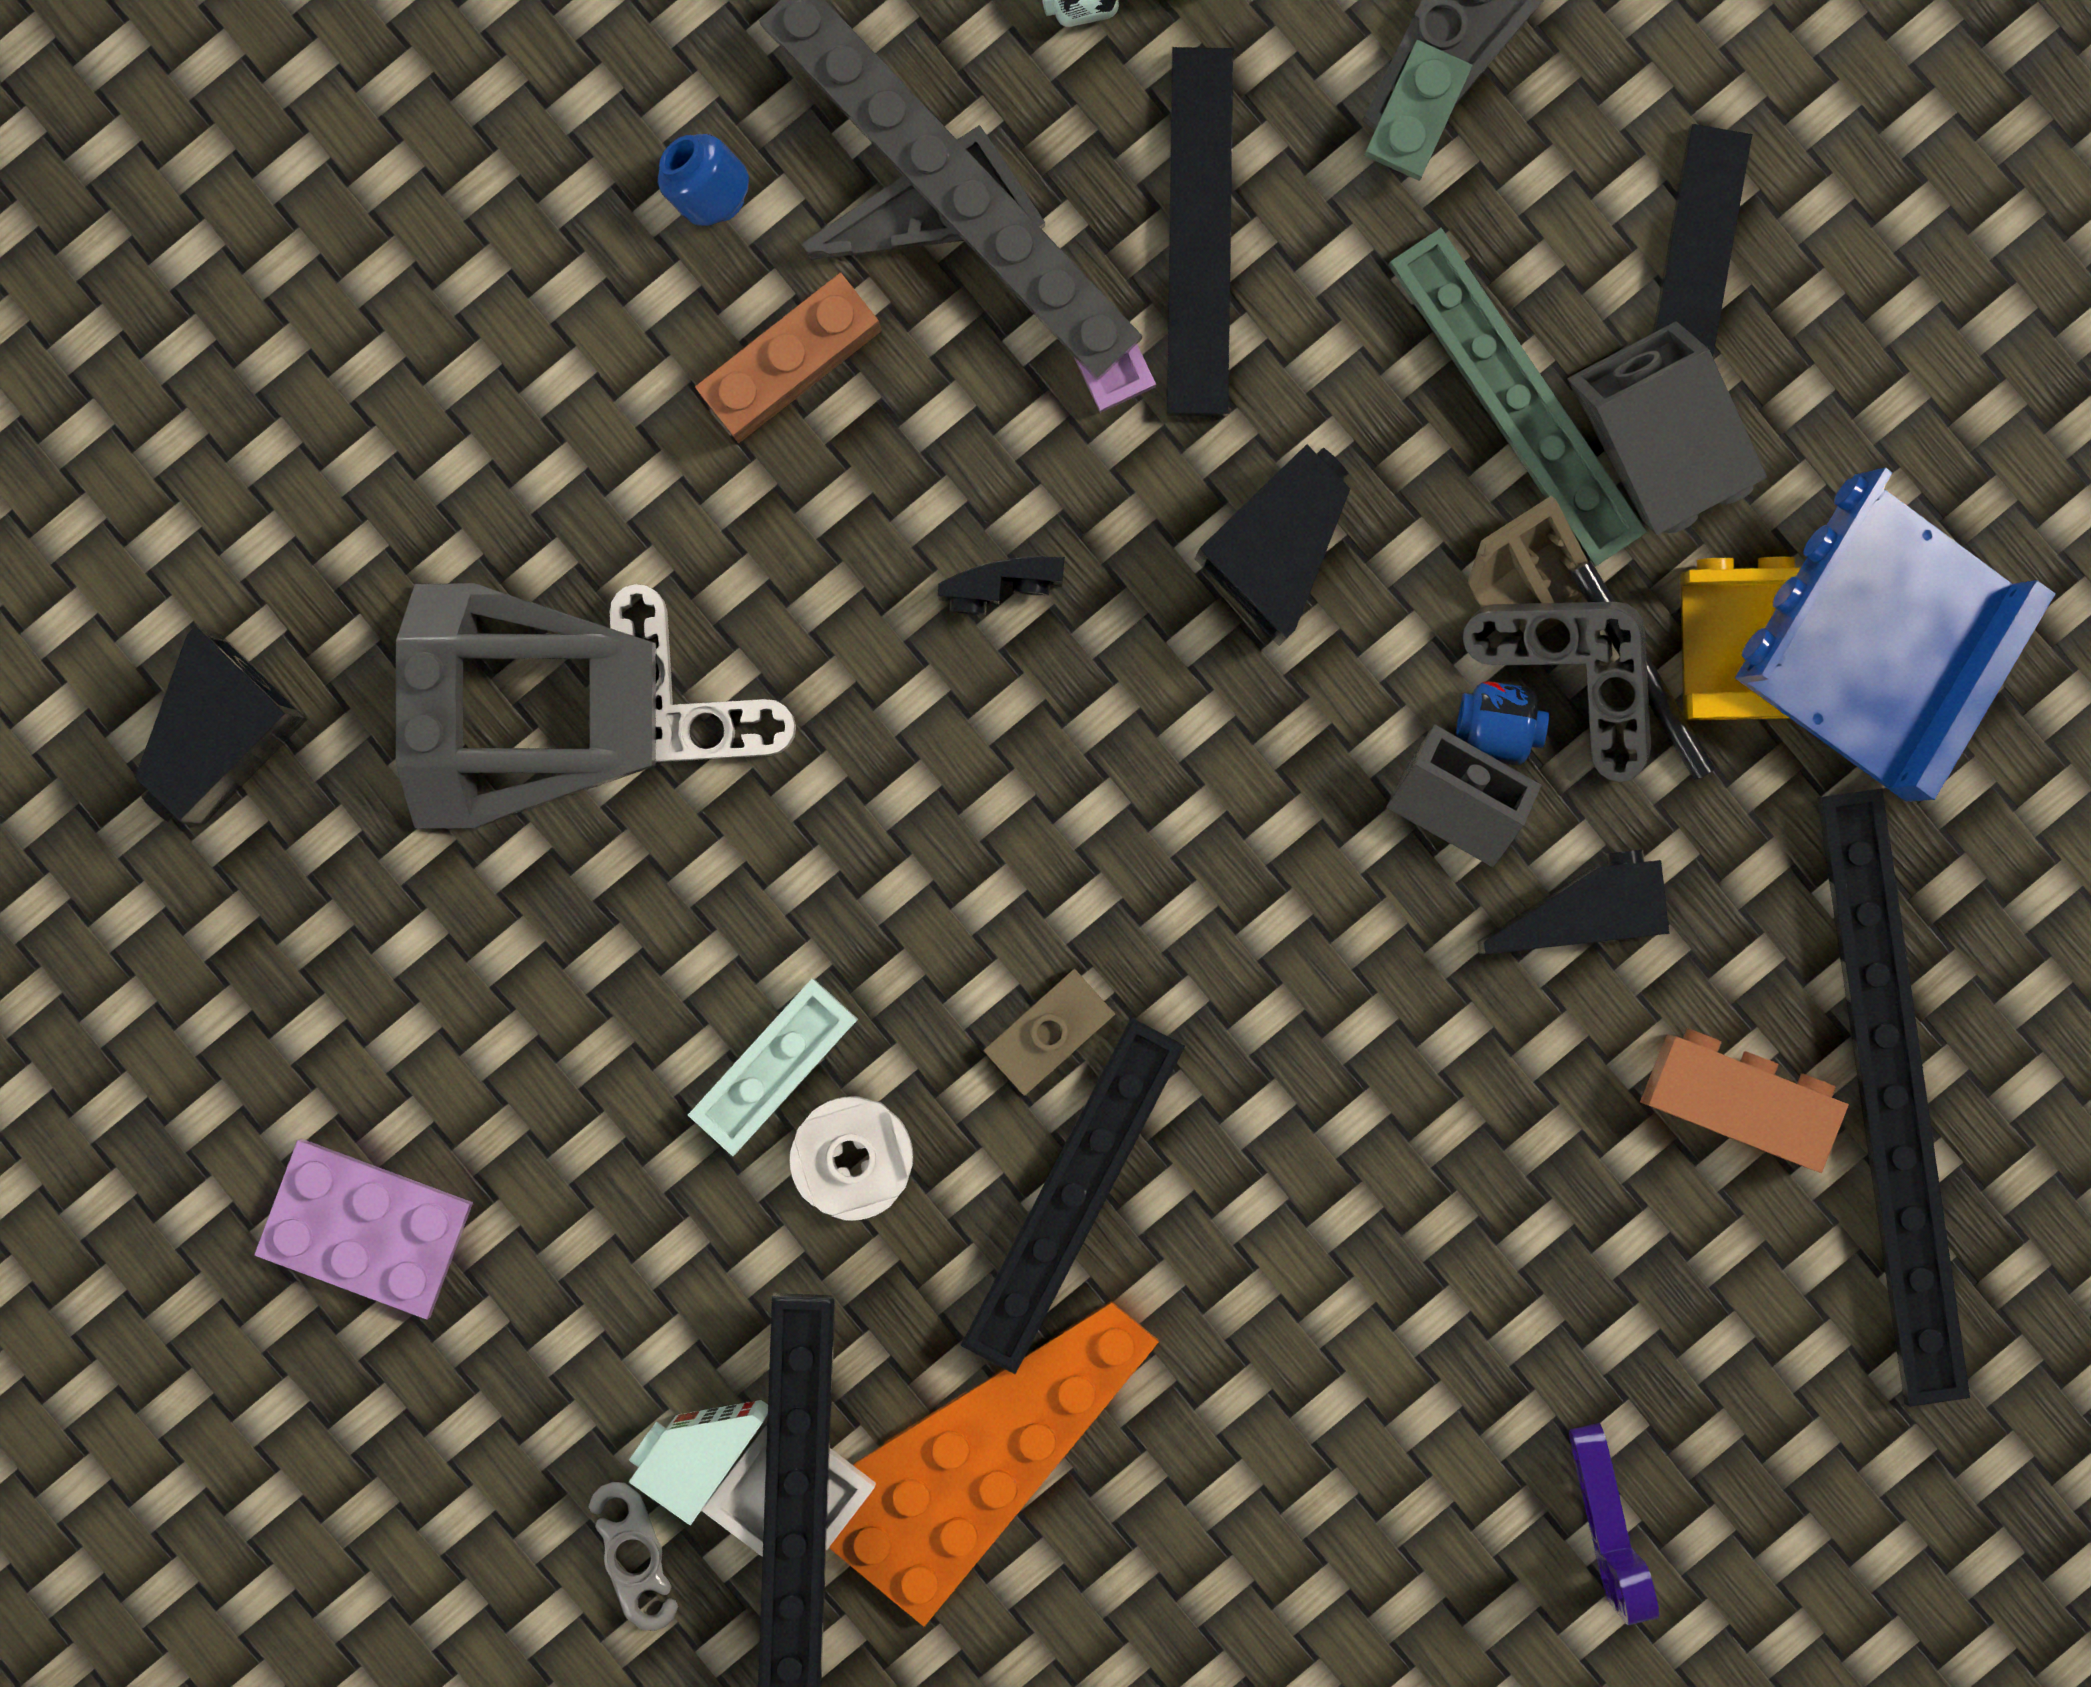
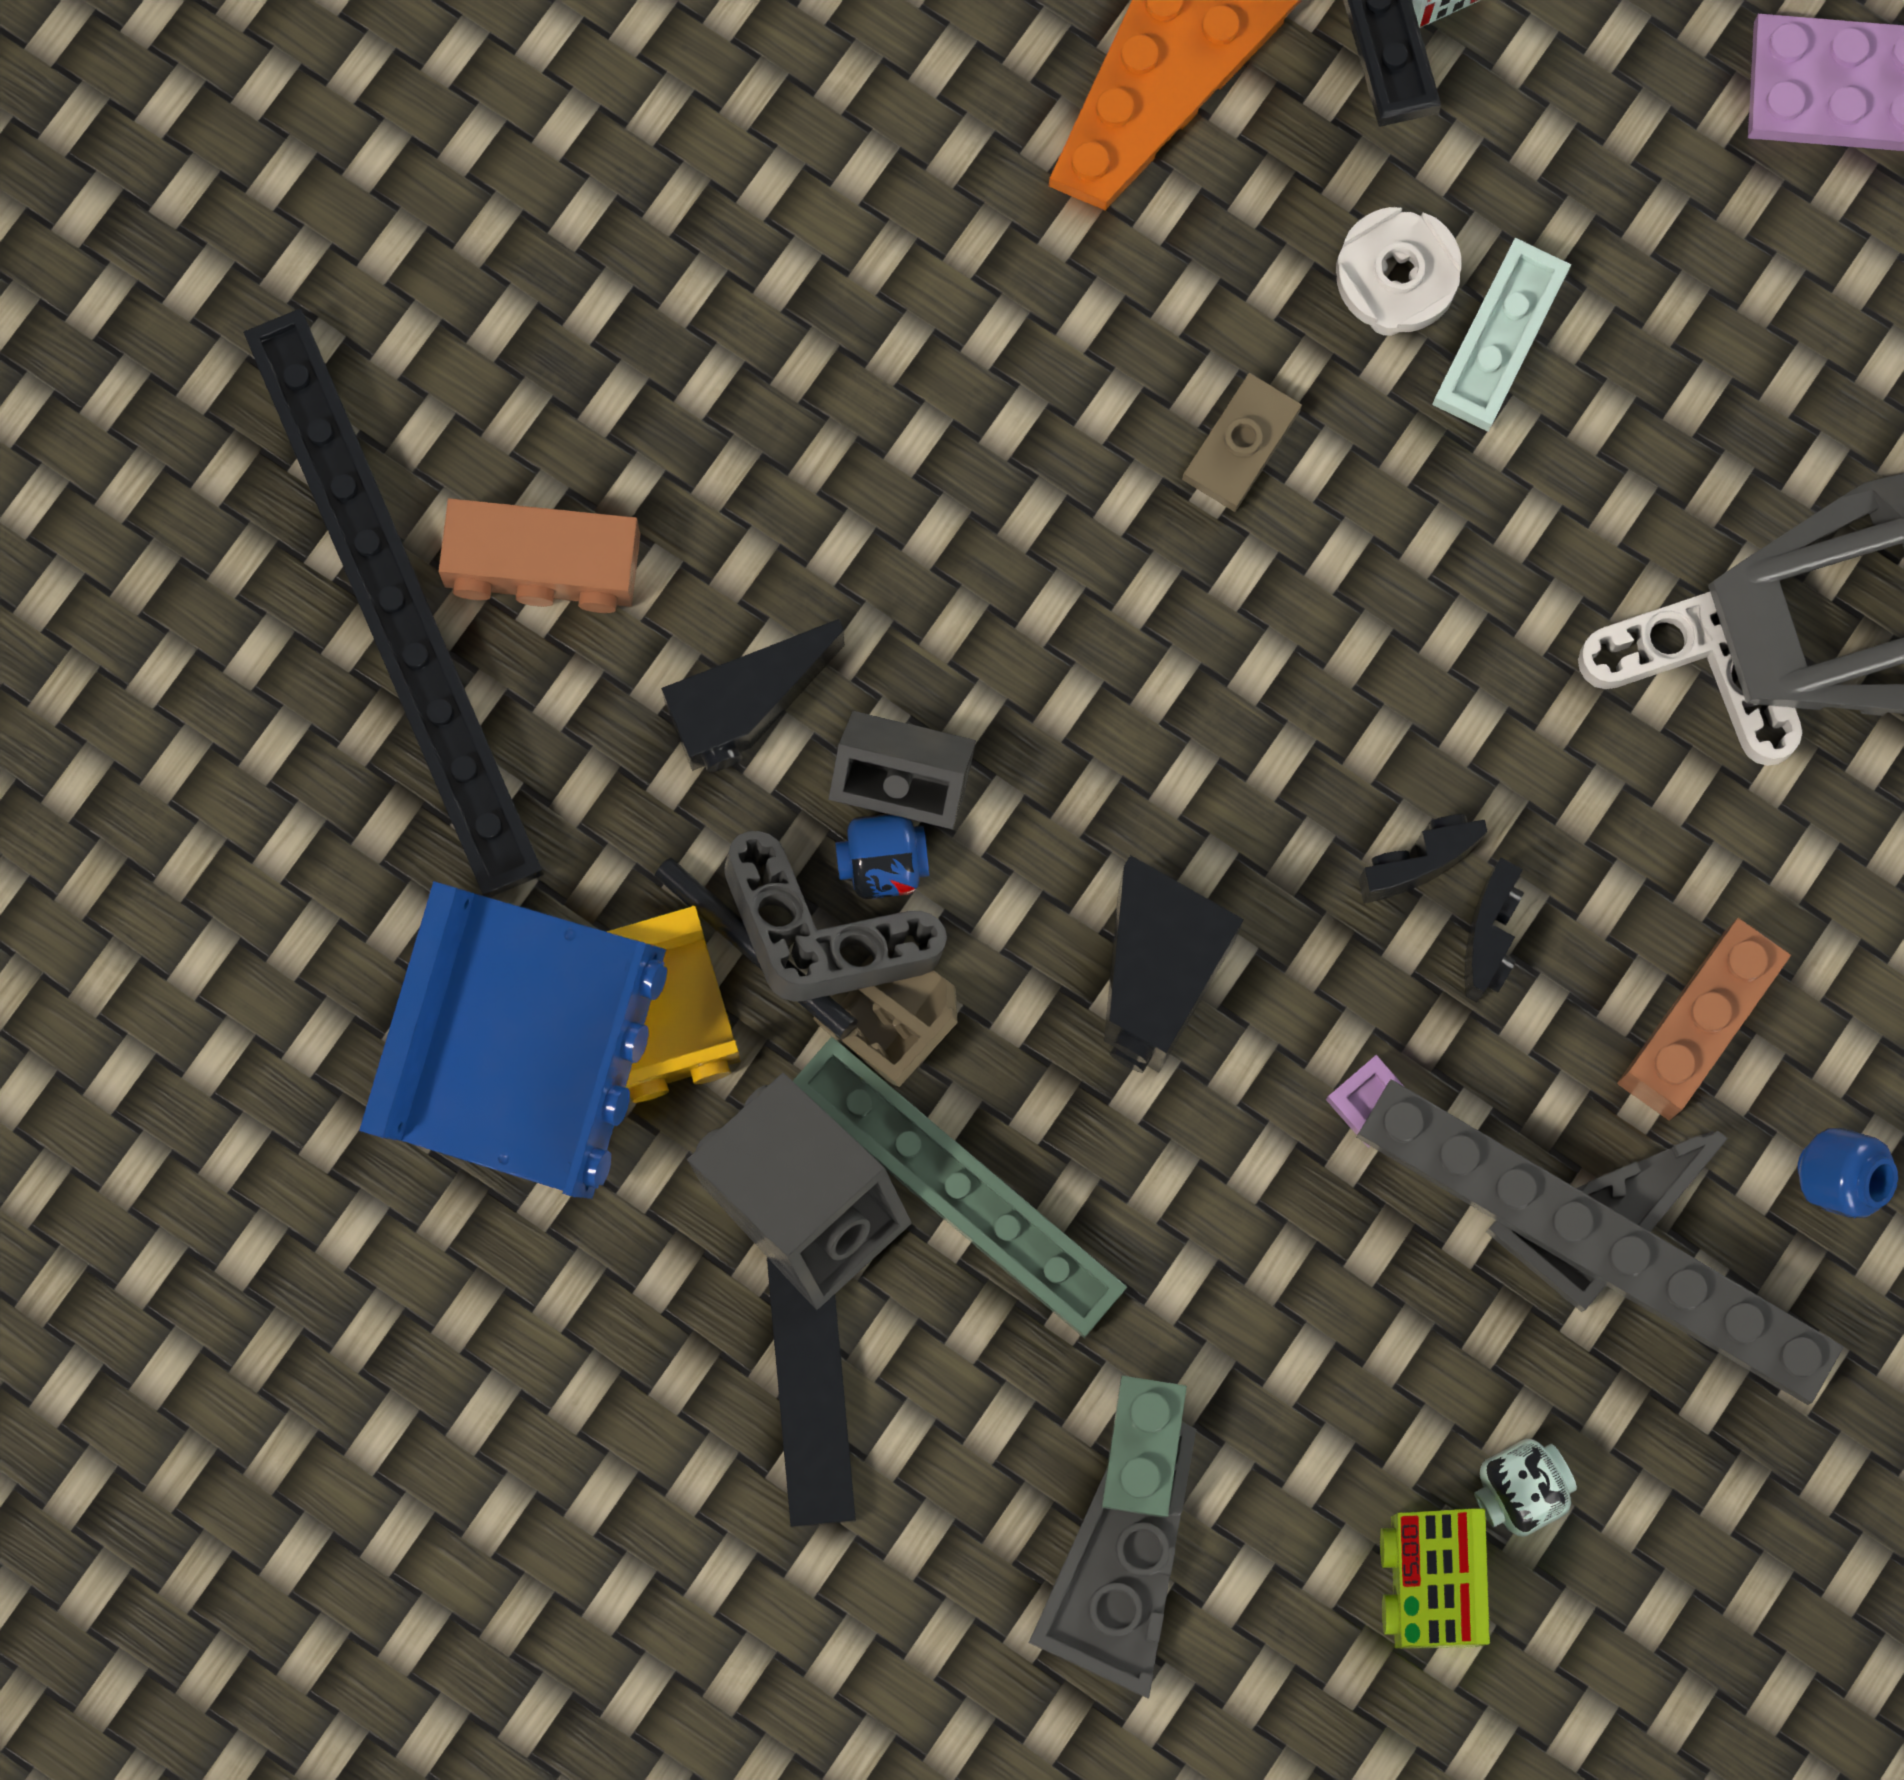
camera: 165 degrees right, 10 degrees down
black tile [960,1017,1185,1374] -> none
black tile [1167,47,1234,416] -> none
dark purple beam [1569,1423,1659,1625] -> none
none -> black slope [1464,857,1524,1003]

